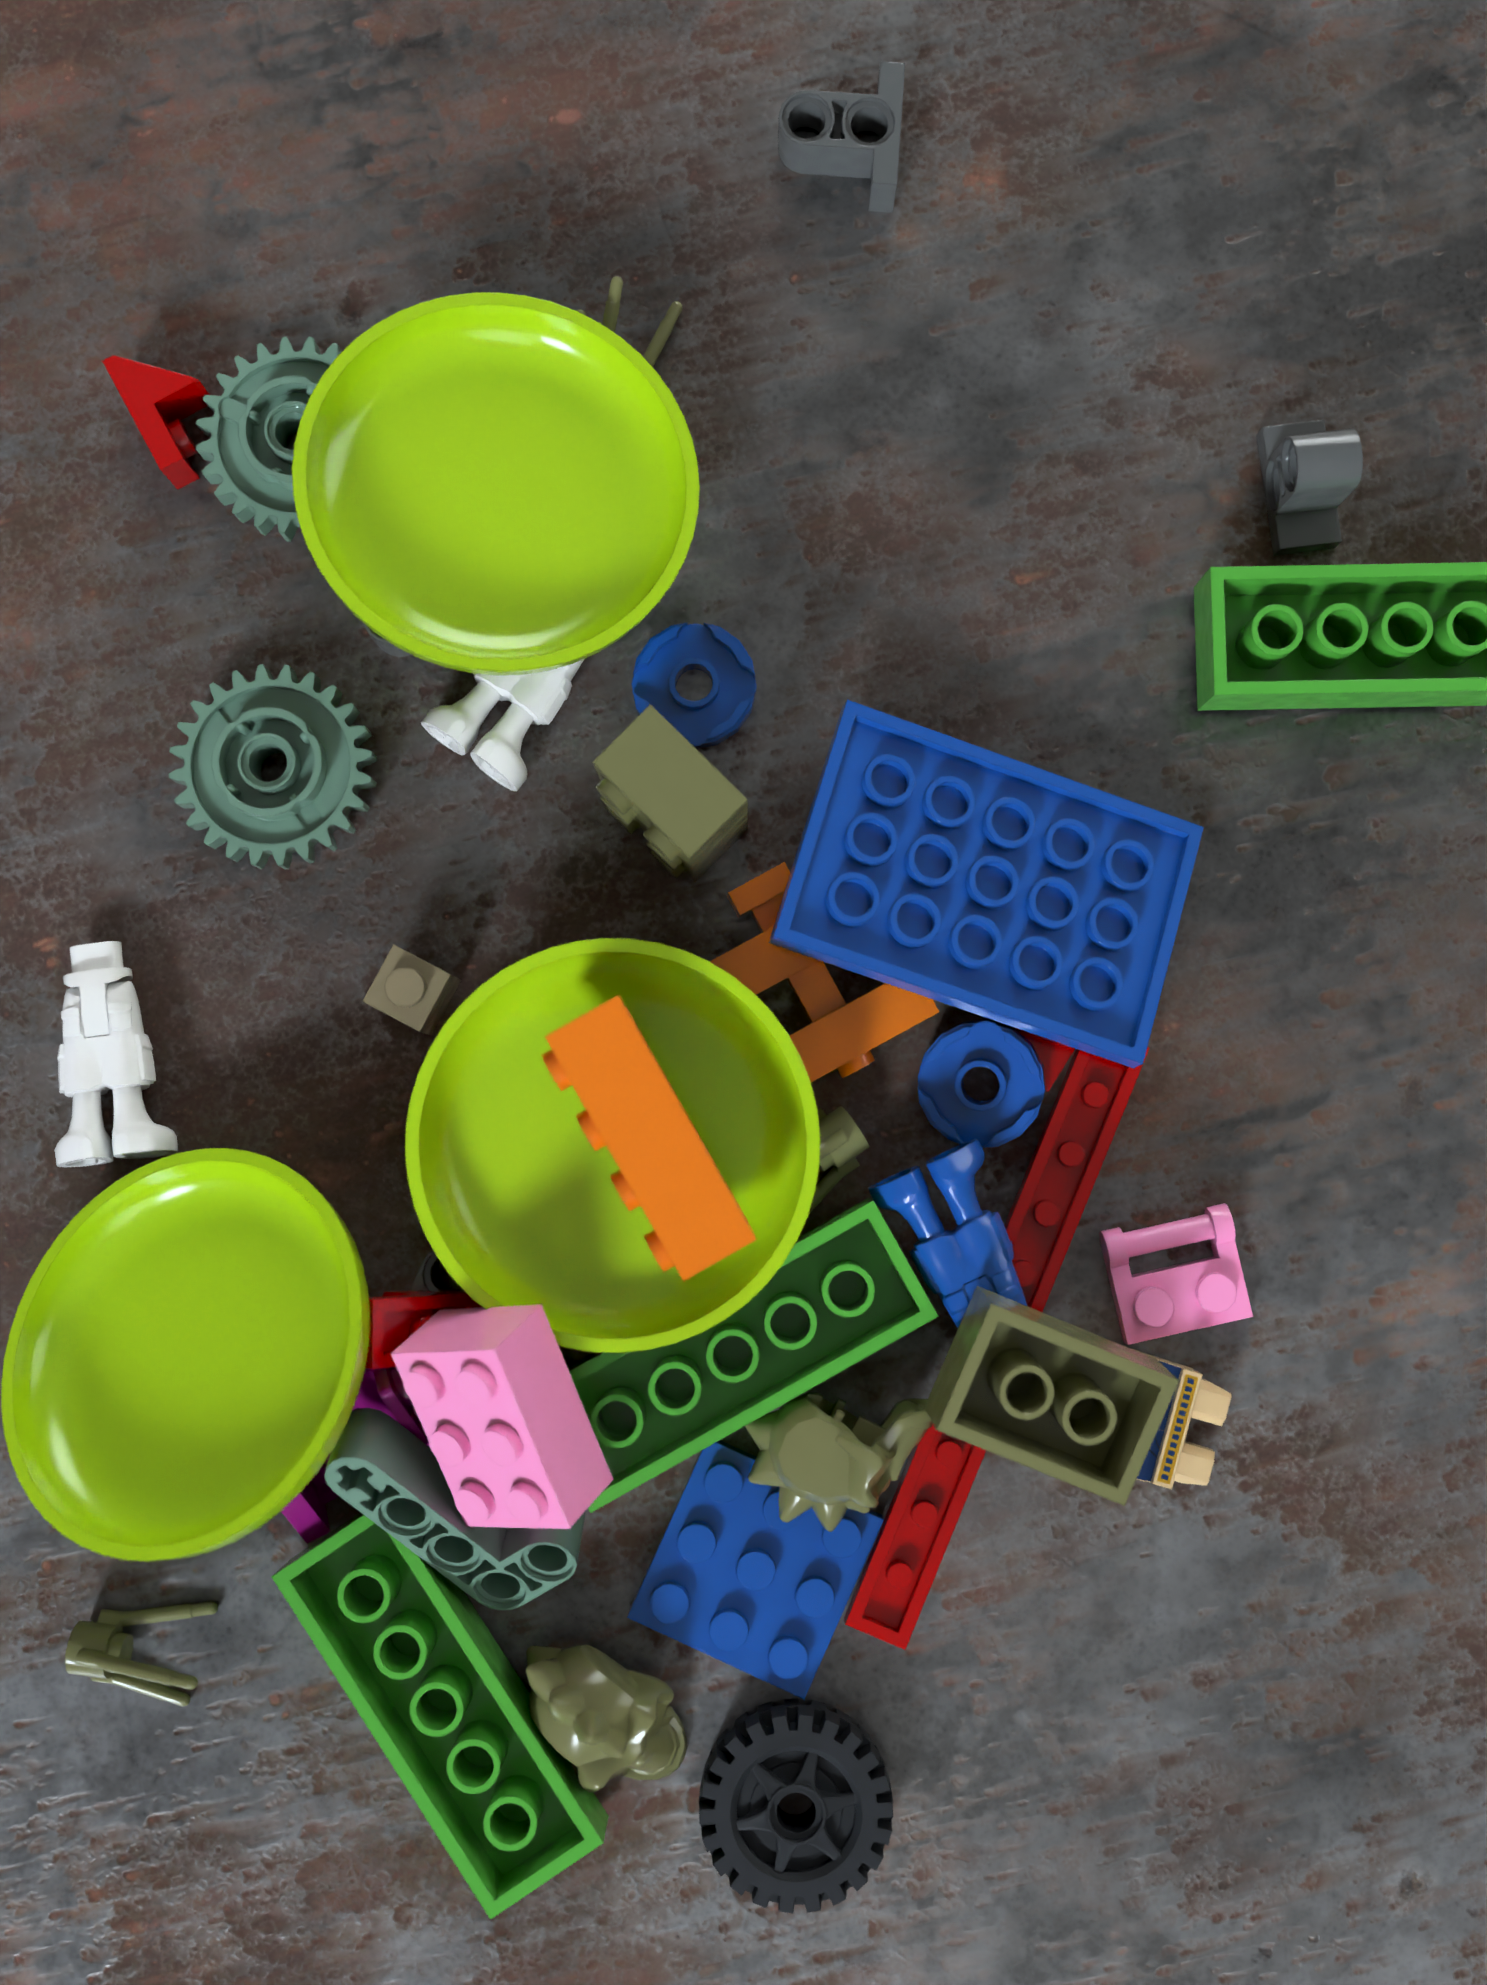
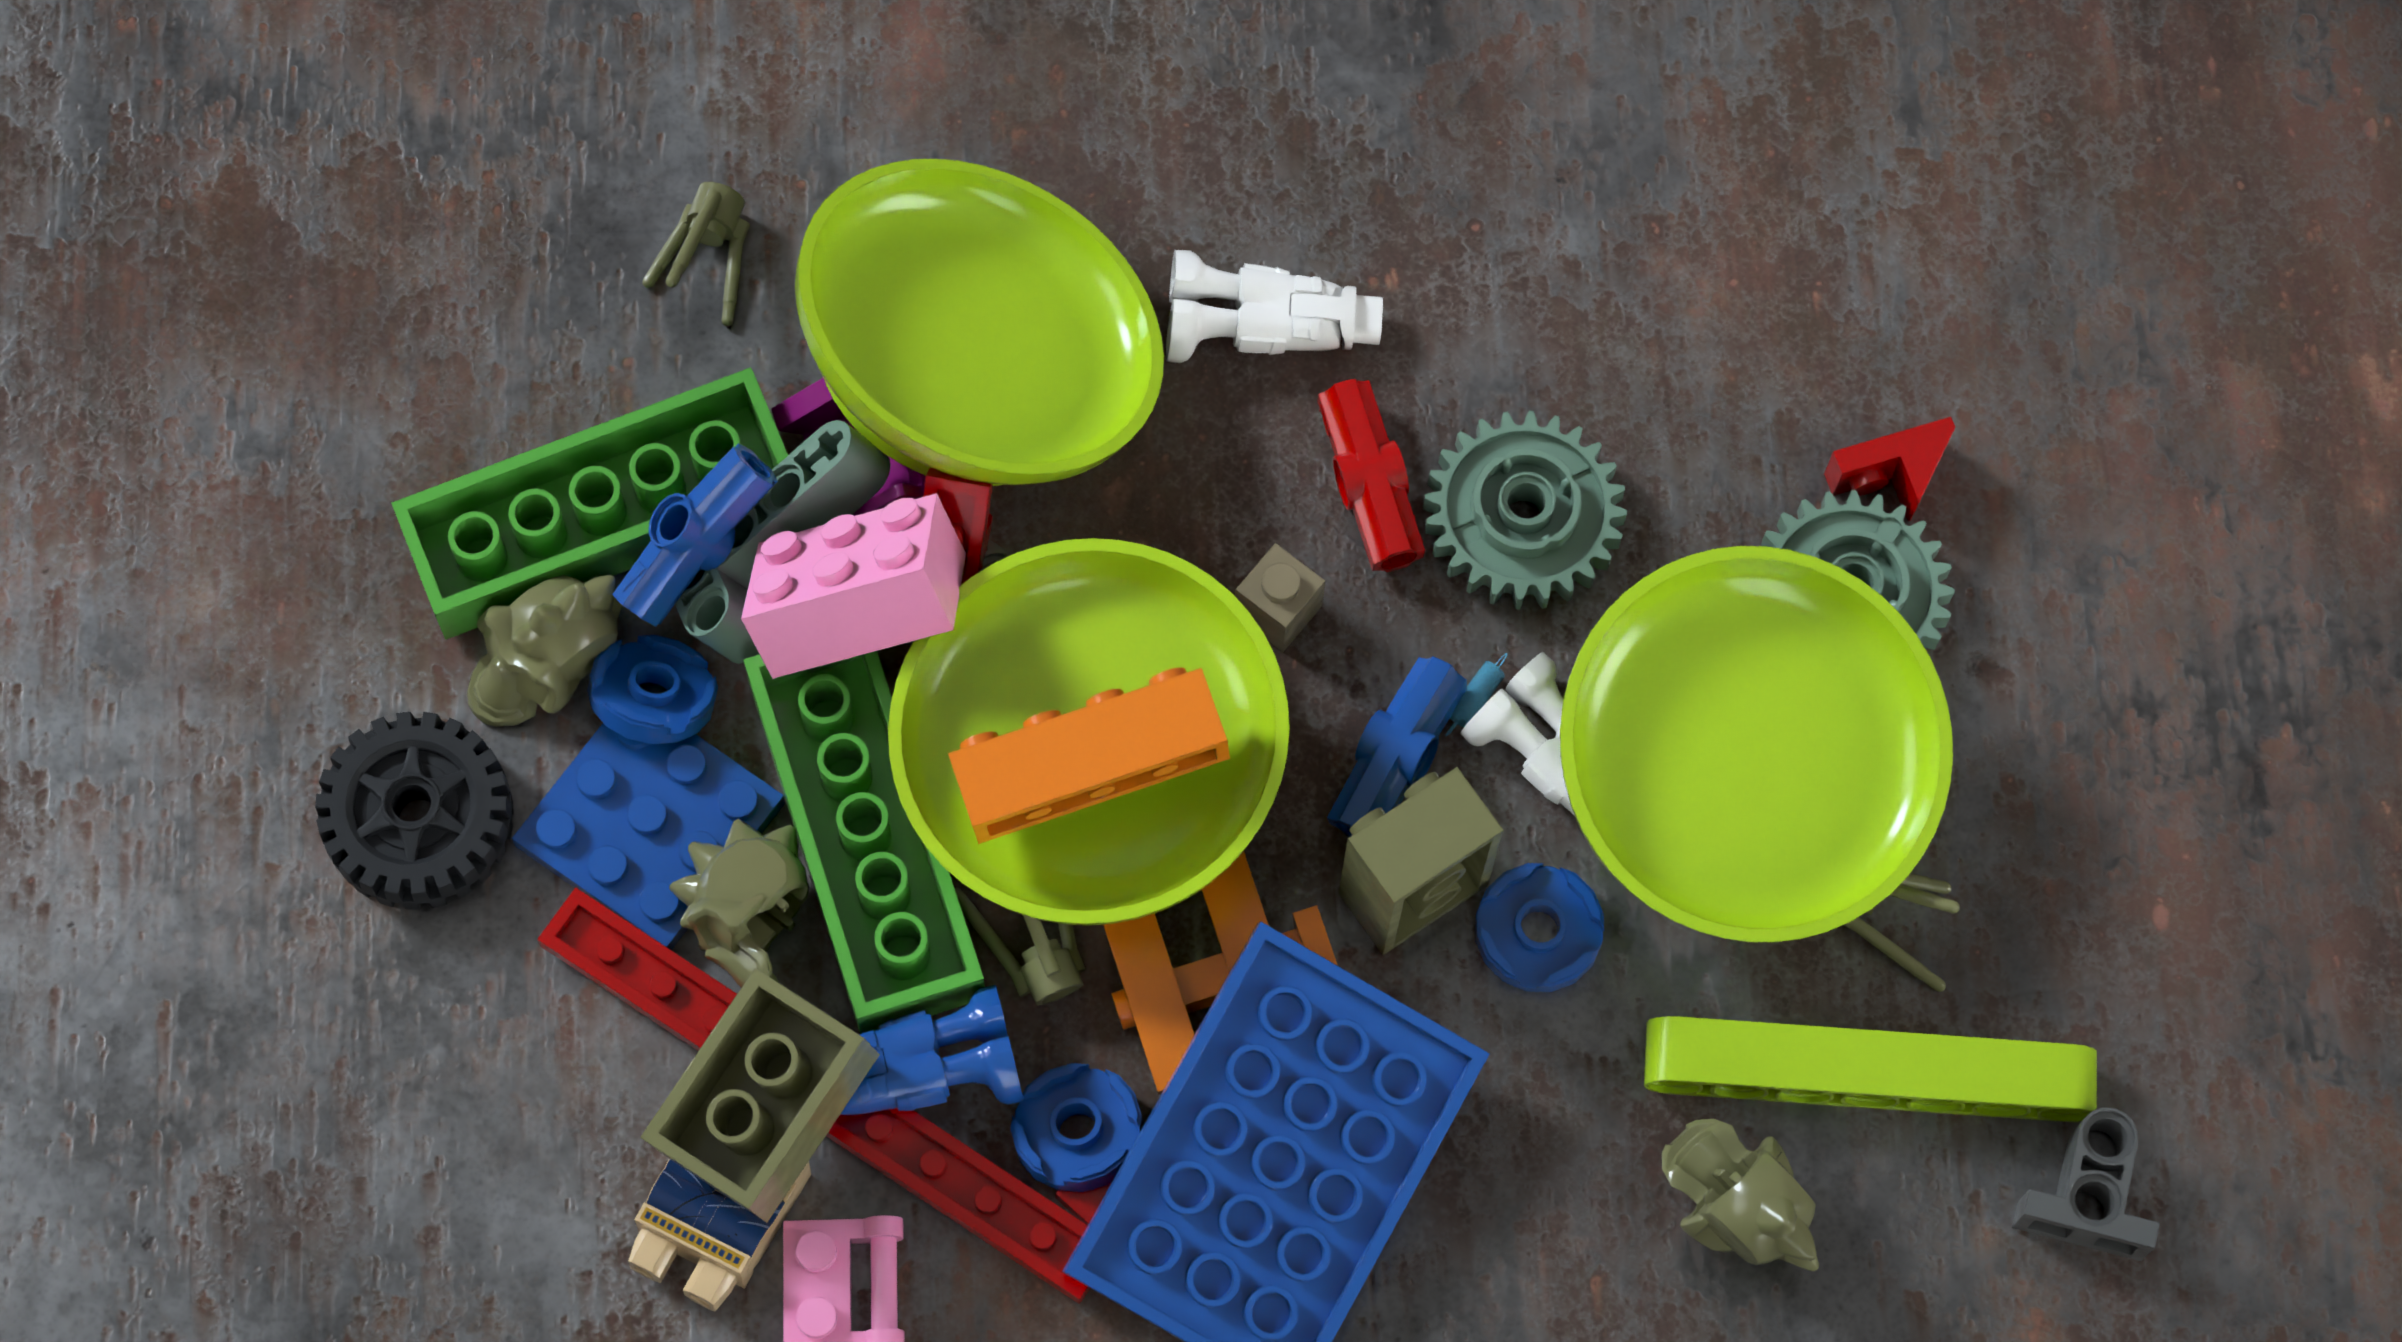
camera: 95 degrees right, 15 degrees down
none -> blue tile [587,635,718,744]
none -> blue piece [612,443,778,627]
none -> red piece [1317,378,1425,572]
none -> blue piece [1327,656,1467,837]
none -> medium azure piece [1445,653,1508,736]
none -> lime beam [1644,1016,2097,1122]
none -> olive head [1662,1119,1819,1271]

